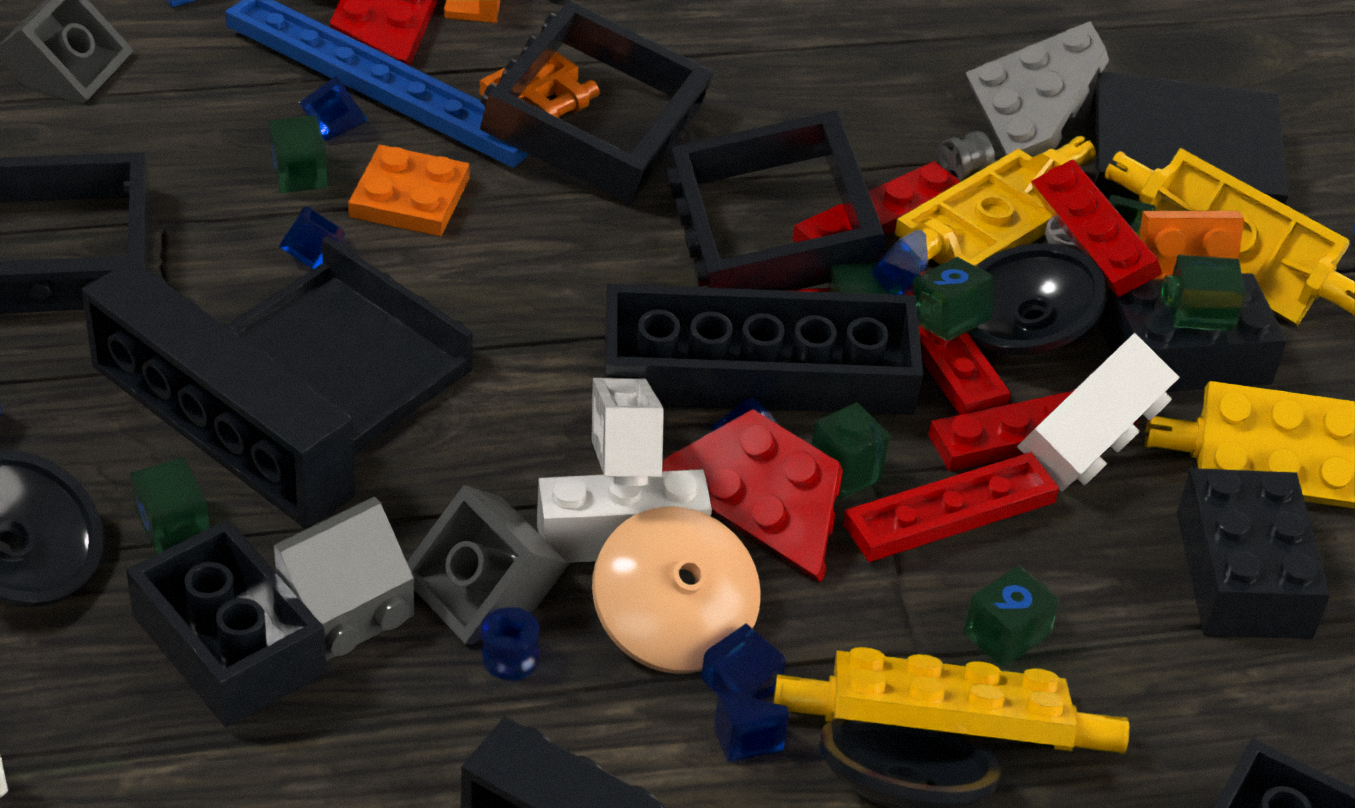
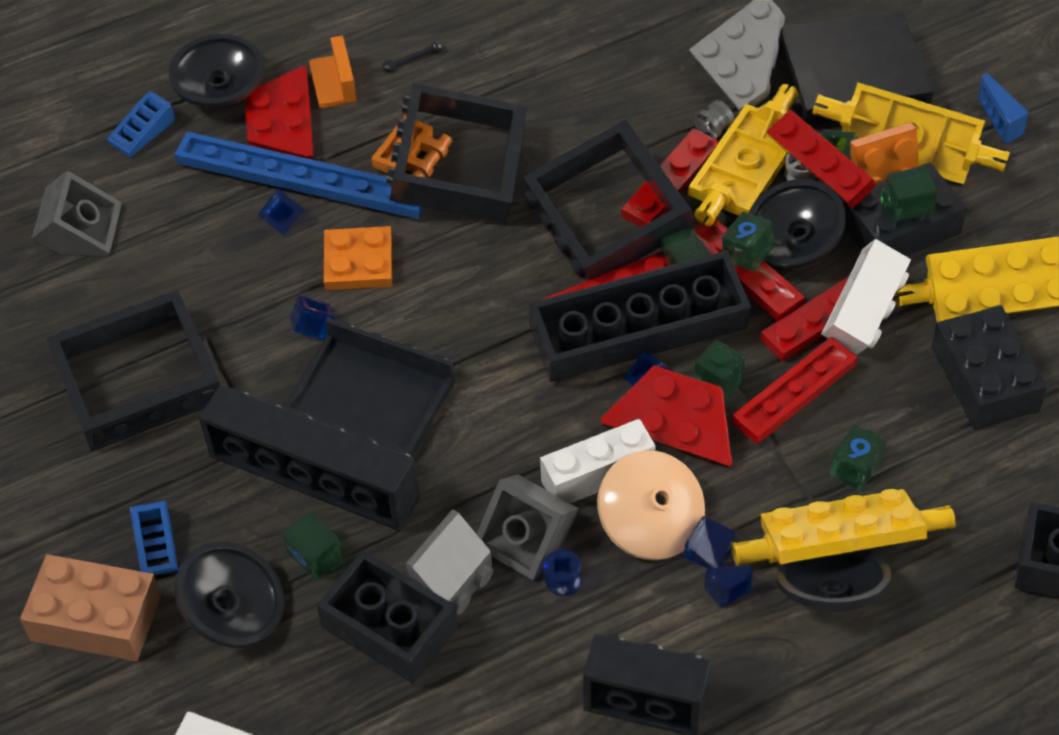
camera: 10 degrees left, 10 degrees up
clear green brick [268,115,328,194] -> none
white brick [592,378,663,486] -> none
clear blue slope [871,230,928,295] -> none

